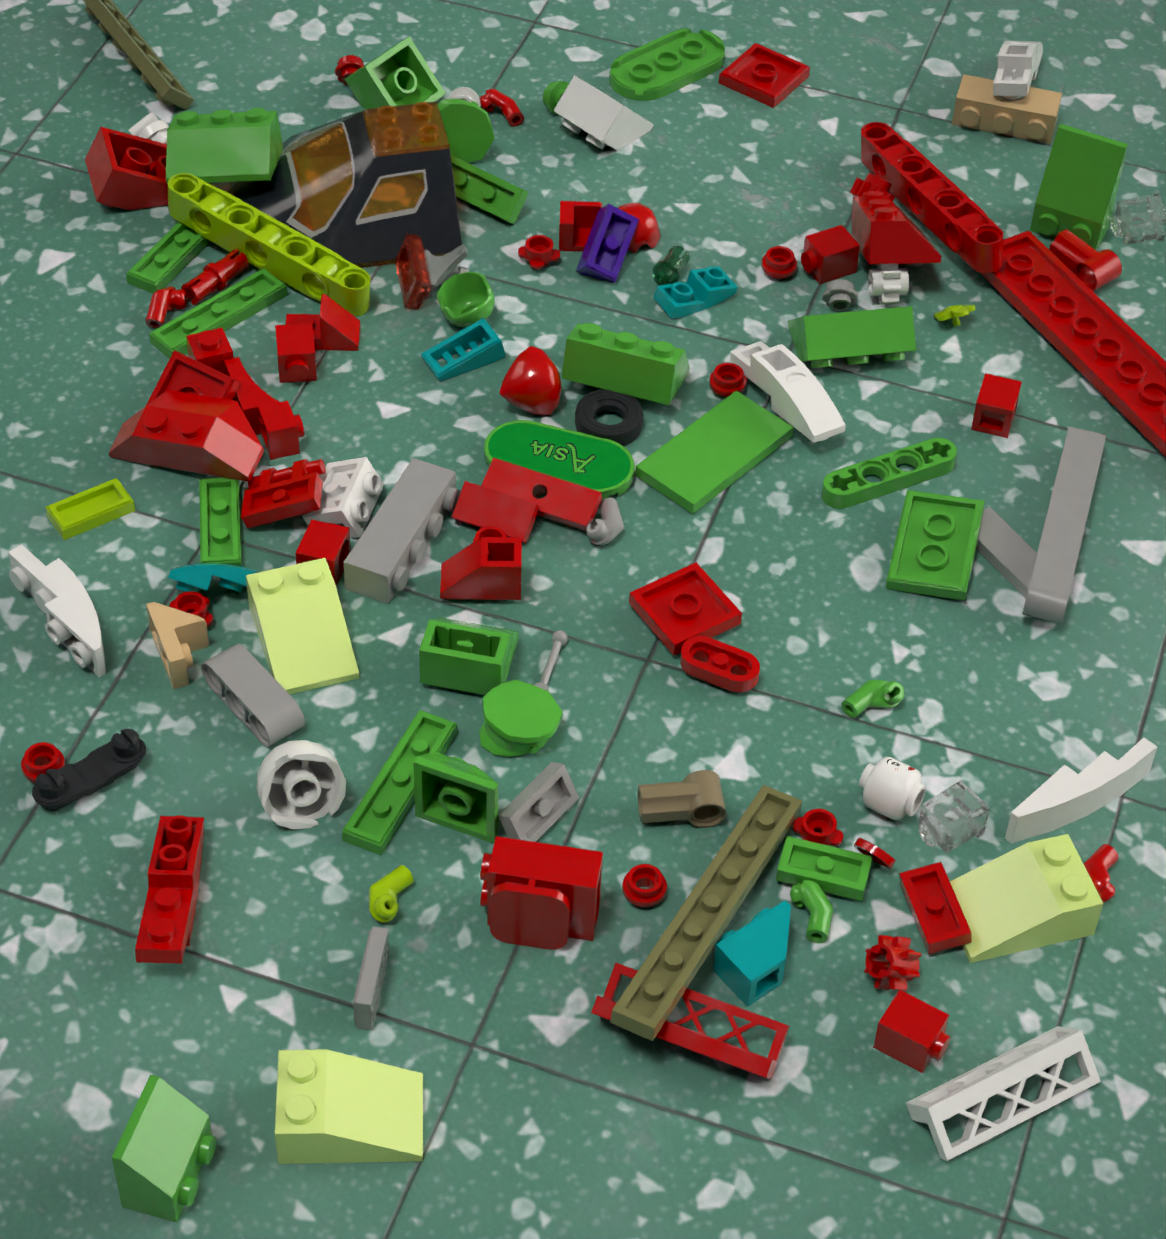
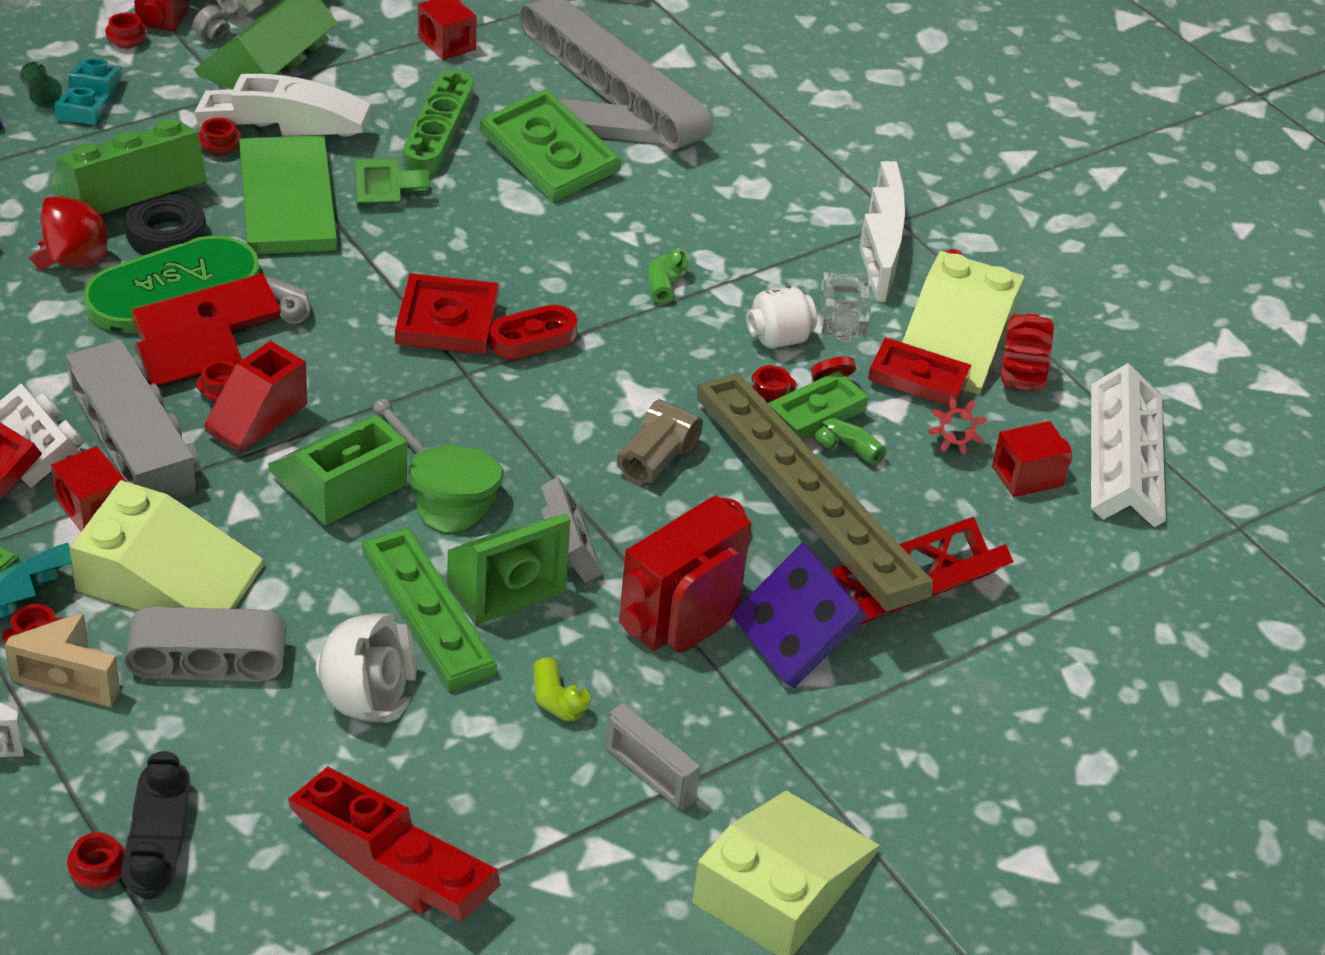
camera: 55 degrees left, 5 degrees down
teal slope [713,900,791,1007] -> none
none -> bright green plate [354,158,430,205]
none -> dark purple tile [730,542,868,688]
none -> red gear [1001,313,1054,392]

